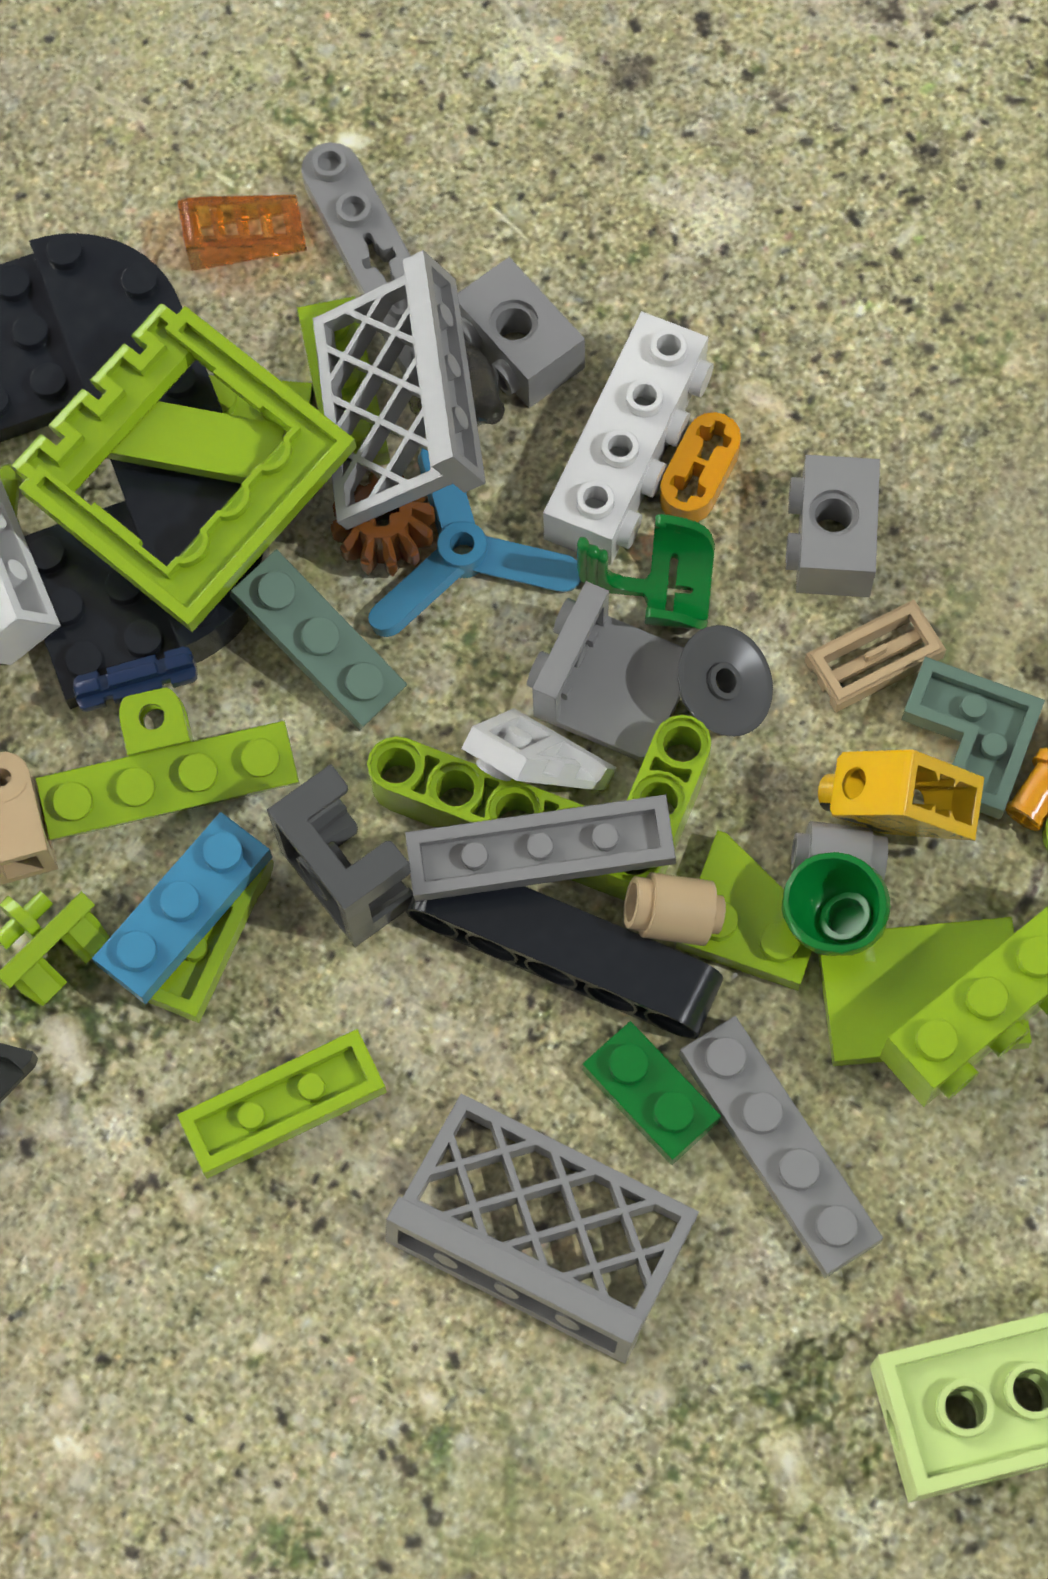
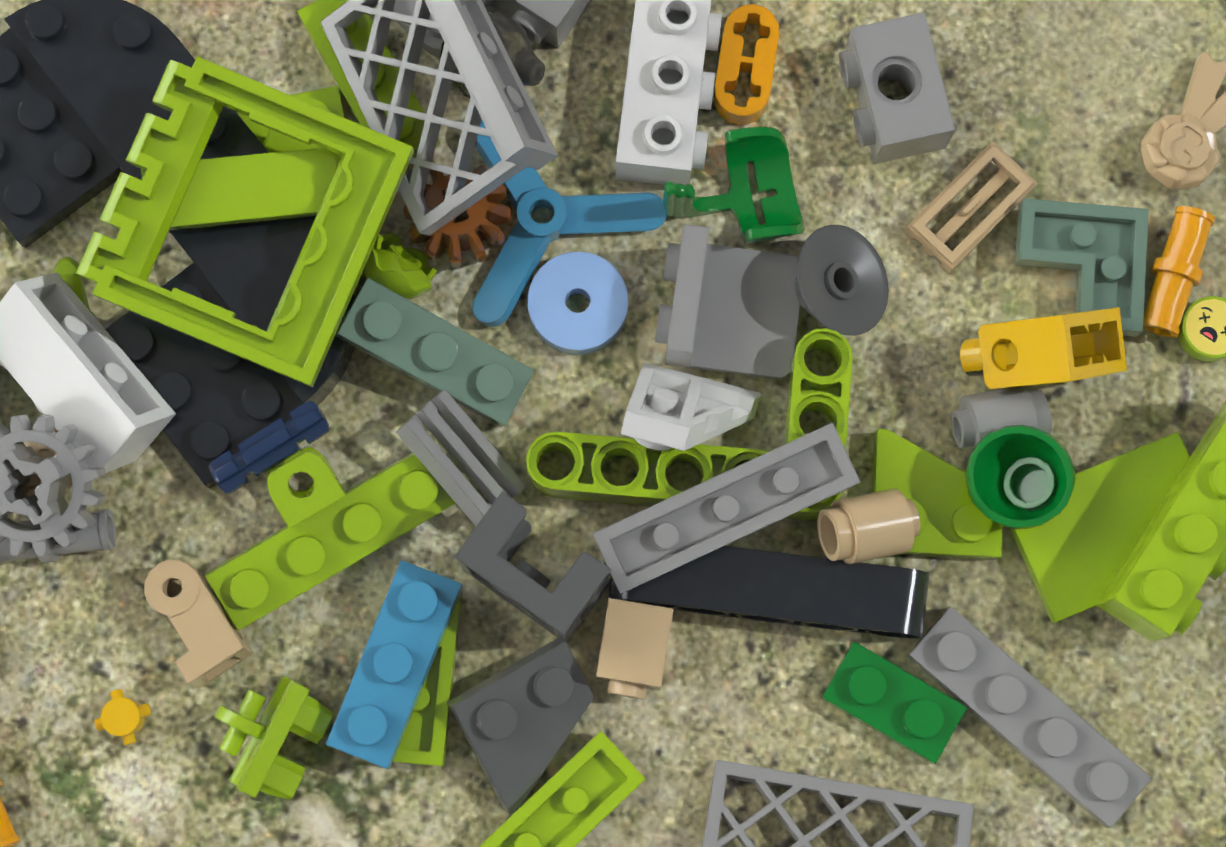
camera: 20 degrees left, 10 degrees up
none -> lime plate [364,233,437,300]
none -> light grey tile [396,389,527,526]
none -> dark grey wing [447,638,594,815]
none -> light blue piece [528,252,628,355]
none -> tan brick [596,598,673,700]

